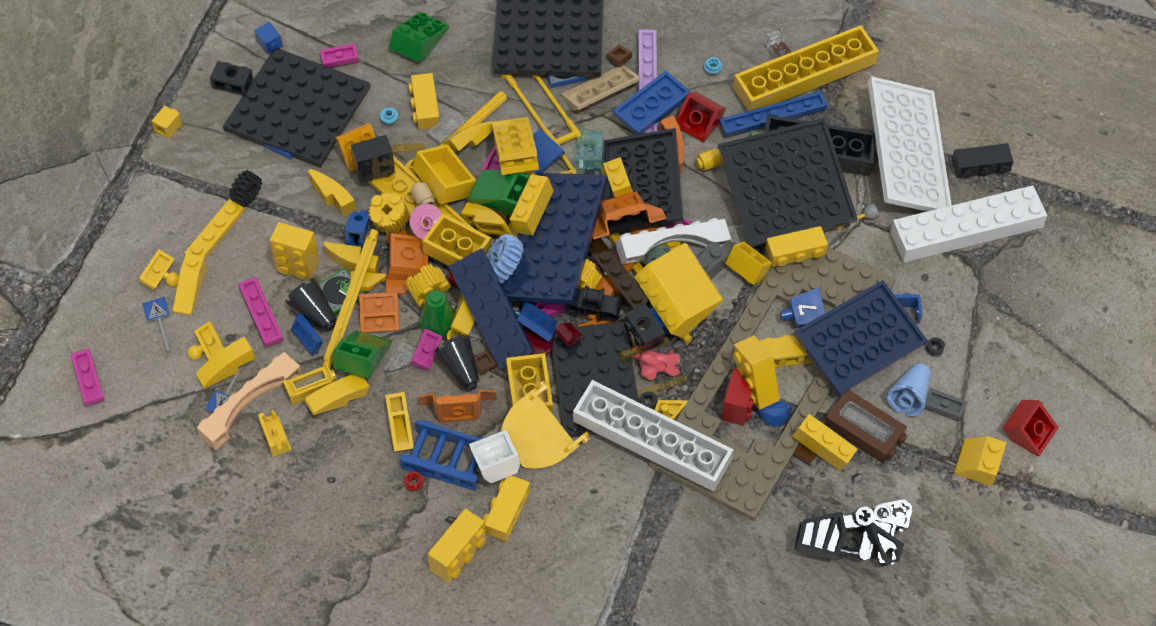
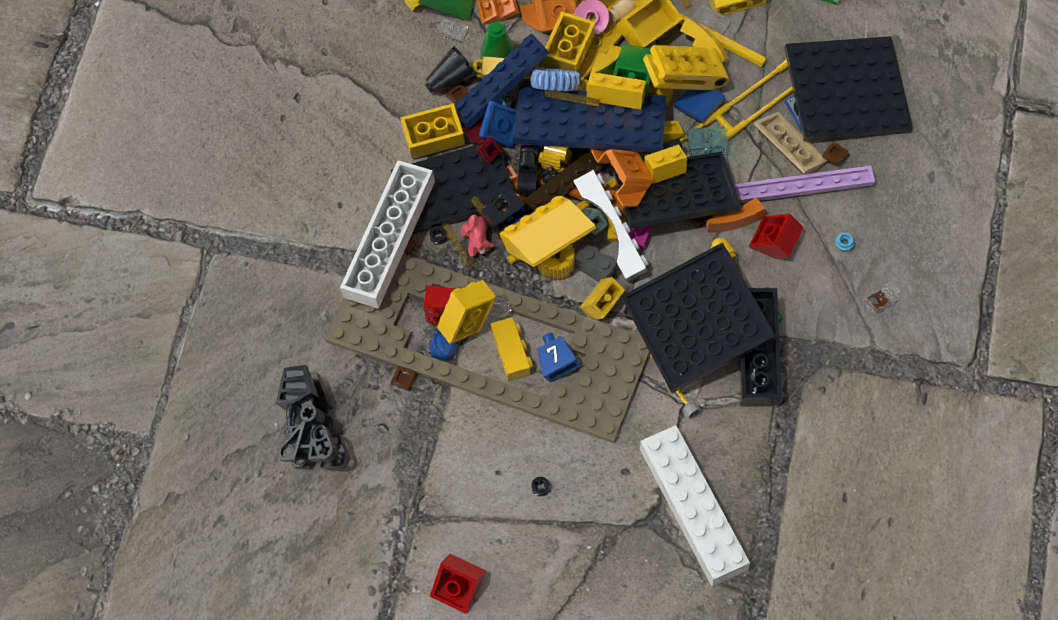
camera: 85 degrees right, 5 degrees up
yellow slope [385,392,414,452] -> none
blue fence [400,419,484,491] -> none
red plate [404,471,424,491] -> none
yellow brick [405,264,450,308] -> none
dark pink plate [410,329,443,371] -> none
orange piece [418,390,497,423] -> none
yellow brick [428,508,487,583] -> none
white brick [469,430,520,483] -> none
yellow brick [483,475,530,542] -> none
yellow piece [501,381,589,468] -> none
blue plate [613,71,691,135] -> none
yellow piece [654,400,688,420] -> none
blue plate [719,91,828,137] -> none
yellow brick [733,25,879,111] -> none
yellow brick [765,226,828,267] -> none
yellow brick [792,414,857,471] -> none
dark blue plate [793,280,928,396] -> none
reddish brown piece [824,389,908,464] -> none
white plate [868,76,952,211] -> none
light blue cone [887,363,931,416] -> none
blue bracket [895,293,922,323] -> none
dark grey plate [925,388,967,421] -> none
black brick [952,143,1013,178] -> none
yellow slope [954,436,1007,486] -> none
none -> black bush [538,166,557,183]
none -> clear yellow bar [545,90,600,106]

